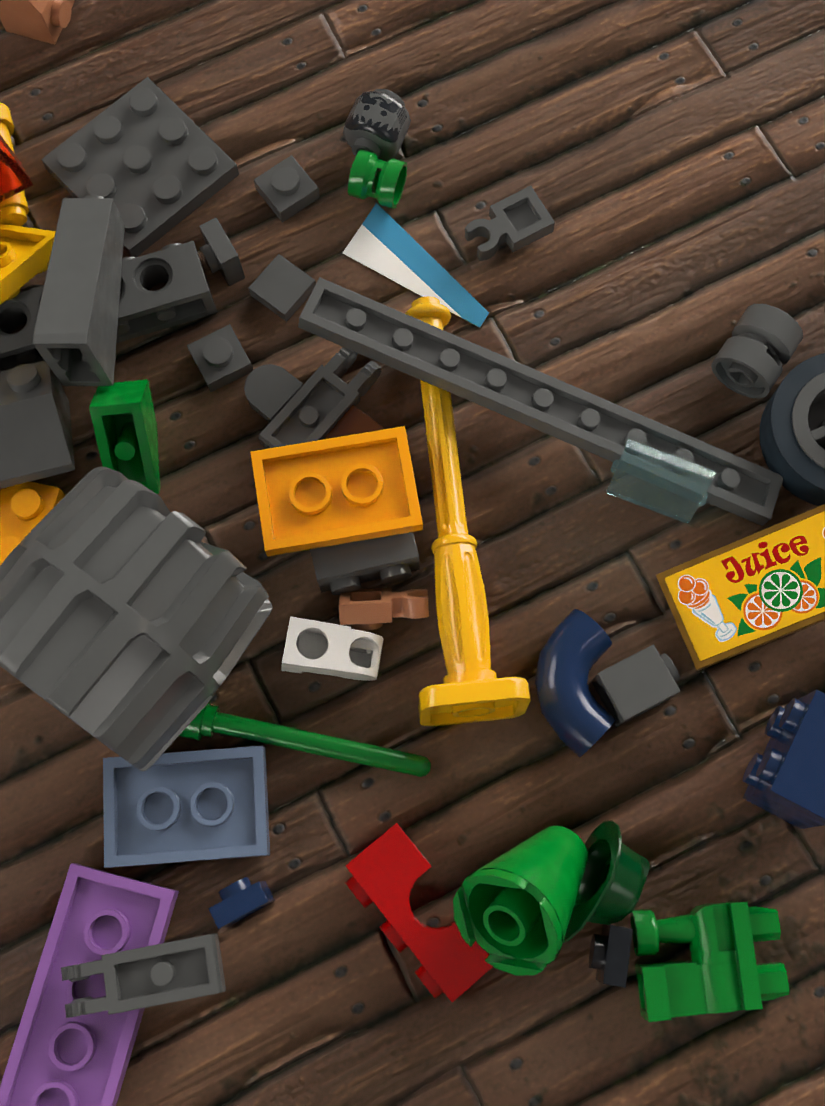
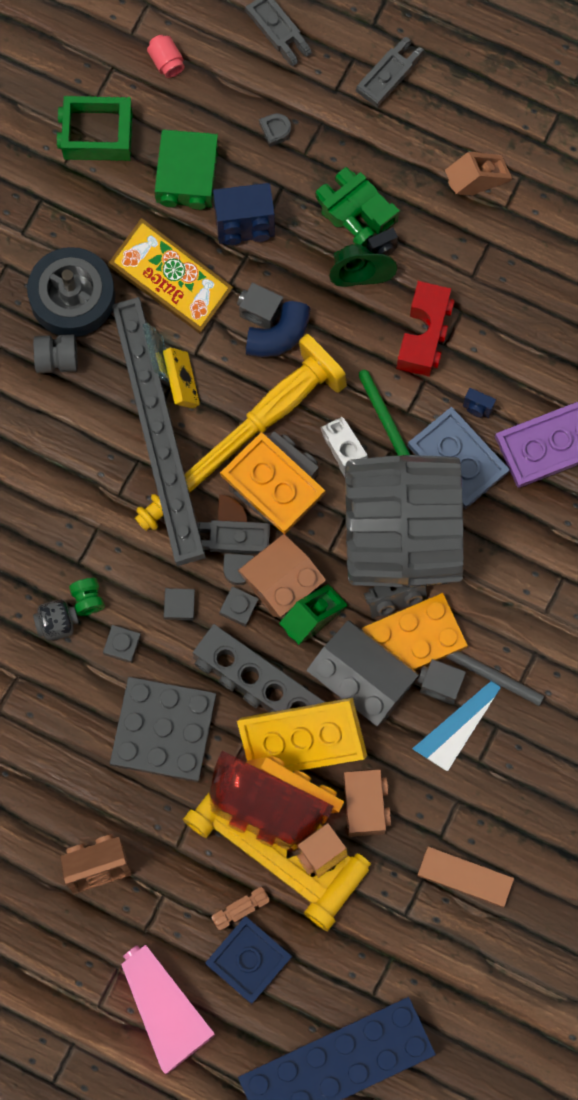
camera: 130 degrees left, 0 degrees up
dark grey slope [33,195,125,386] -> none
dark grey hinge [61,933,226,1018] -> none
dark grey plate [199,218,245,286] -> none
nougat plate [339,588,429,631] -> none
dark azure sticker [343,203,489,328] -> none
green cone [453,826,588,976] -> none
dark grey plate [465,185,555,261] -> none
none -> yellow tile [163,347,200,408]
none -> nougat slope [237,534,326,617]

